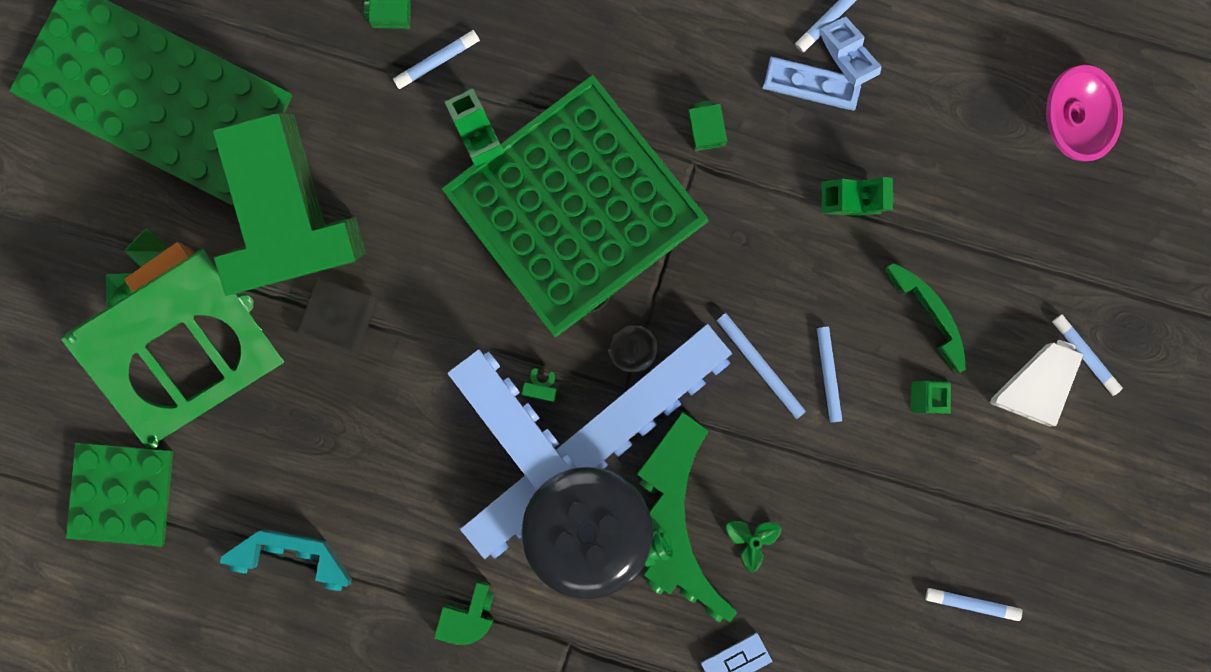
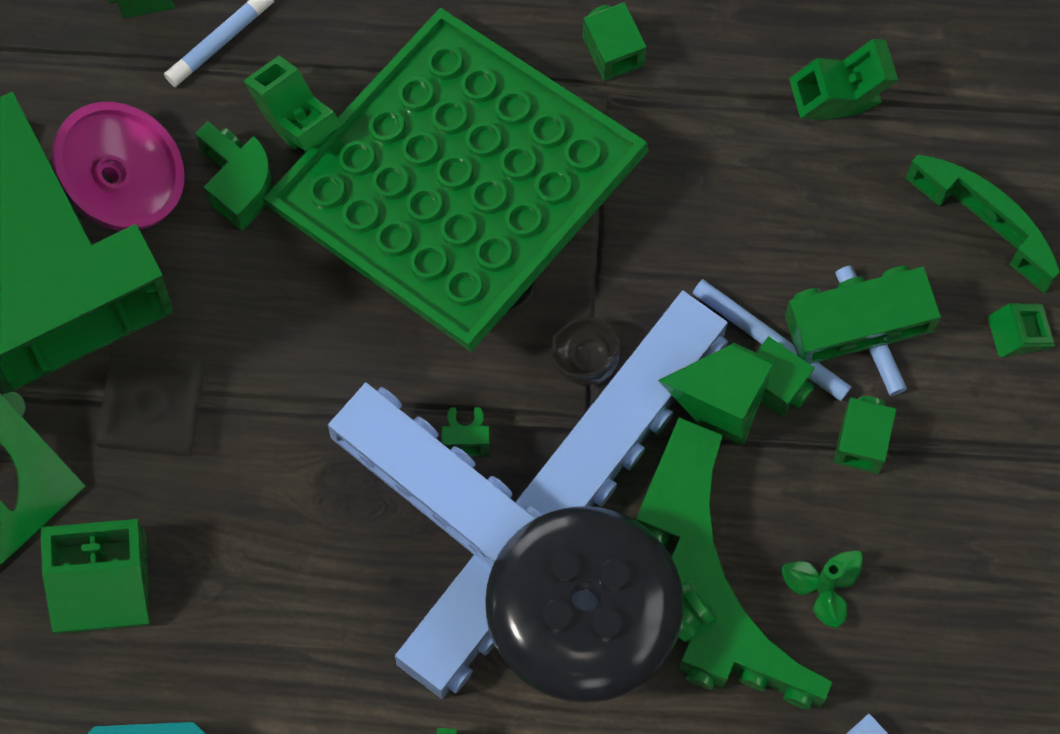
camera: 15 degrees left, 15 degrees down
none -> green slope [41,519,150,634]
none -> dark pink dish [51,102,185,231]
none -> green brick [195,121,272,232]
none -> green slope [658,342,776,445]
none -> green brick [756,336,815,417]
none -> green brick [785,266,941,364]
none -> green brick [833,396,896,474]

